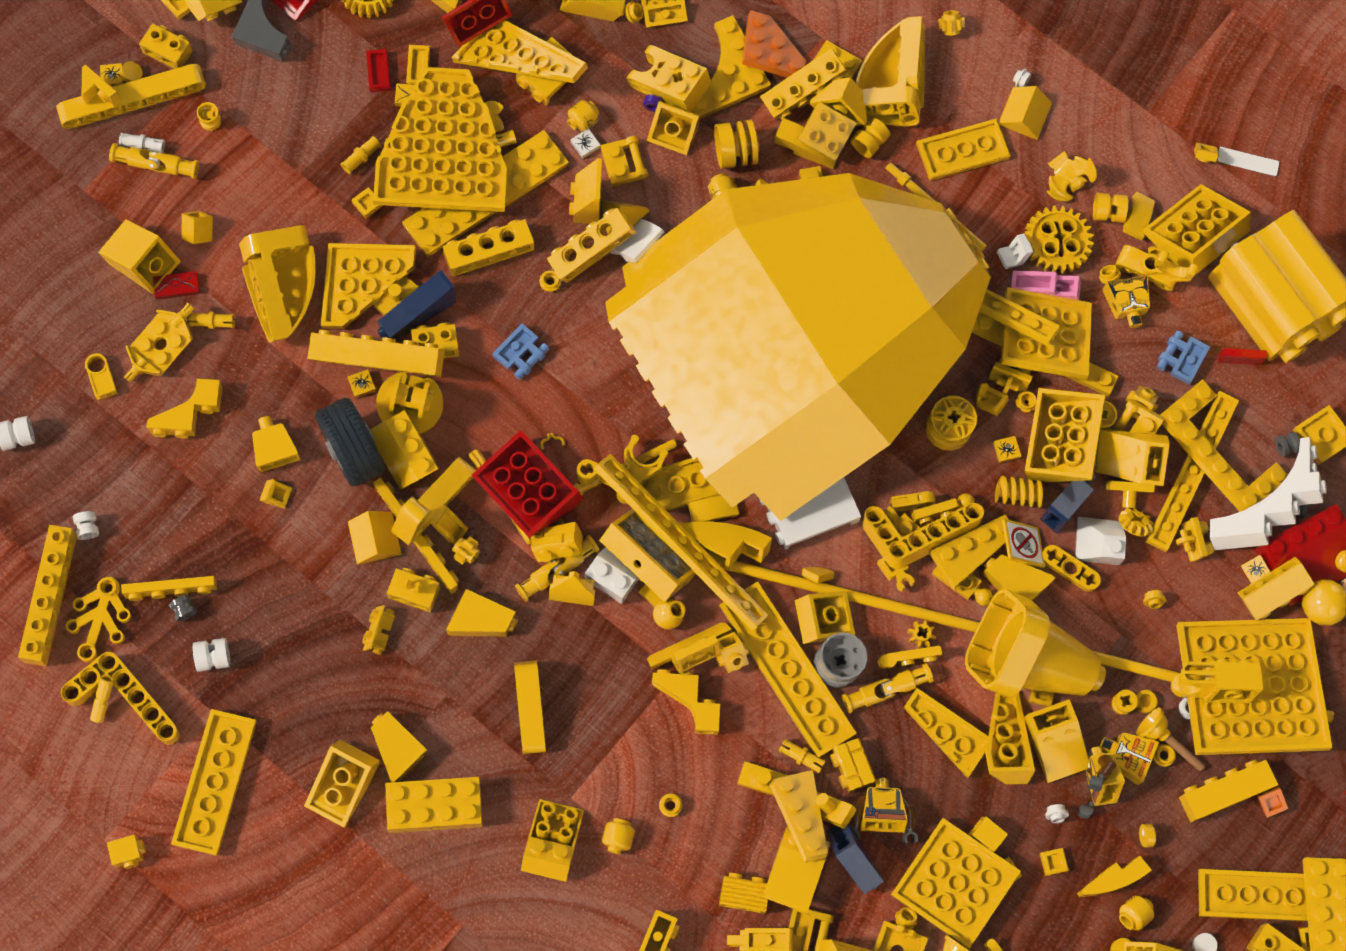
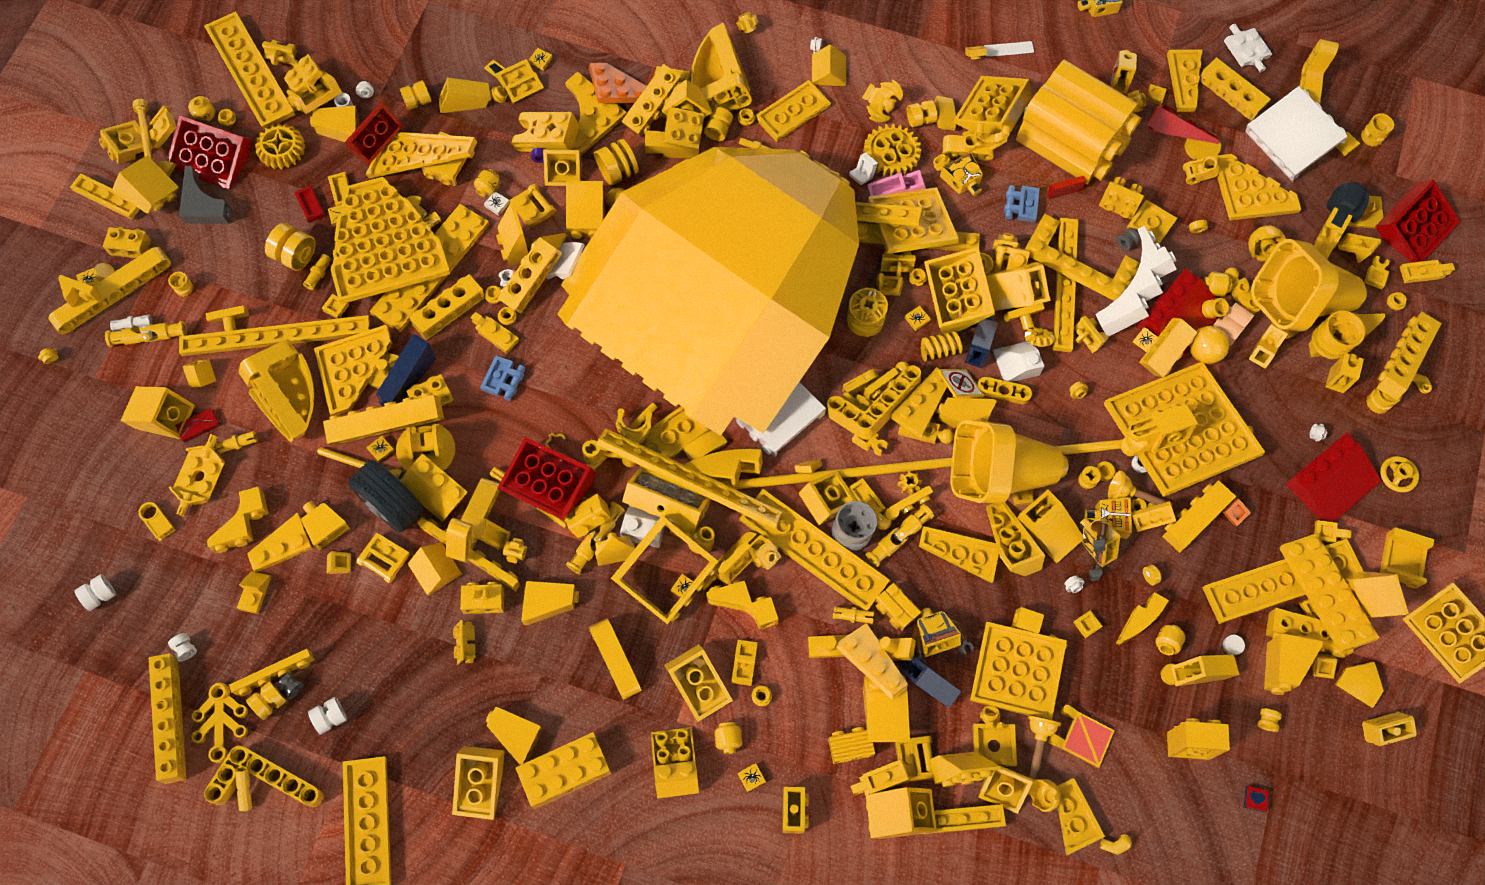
camera: 15 degrees left, 5 degrees down
none -> yellow plate [38,347,58,364]
none -> yellow plate [179,315,370,356]
none -> yellow tile [205,305,249,331]
none -> yellow slope [237,571,272,614]
none -> yellow wheel [246,681,287,720]
none -> yellow wing [247,513,312,572]
none -> yellow wheel [265,222,316,271]
none -> yellow piece [317,447,405,480]
none -> yellow plate [357,533,410,583]
none -> yellow hinge [471,312,519,354]
none -> yellow plate [485,286,501,304]
none -> white plate [499,269,515,288]
none -> yellow slope [566,181,606,239]
none -> yellow window [611,516,718,624]
none -> yellow slope [664,644,733,722]
none -> yellow tile [671,574,695,597]
none -> yellow slope [731,640,758,686]
none -> yellow plate [738,108,755,126]
none -> yellow tile [738,763,766,793]
none -> yellow plate [848,478,891,530]
none -> yellow plate [1099,177,1144,220]
none -> yellow tile [1131,501,1176,532]

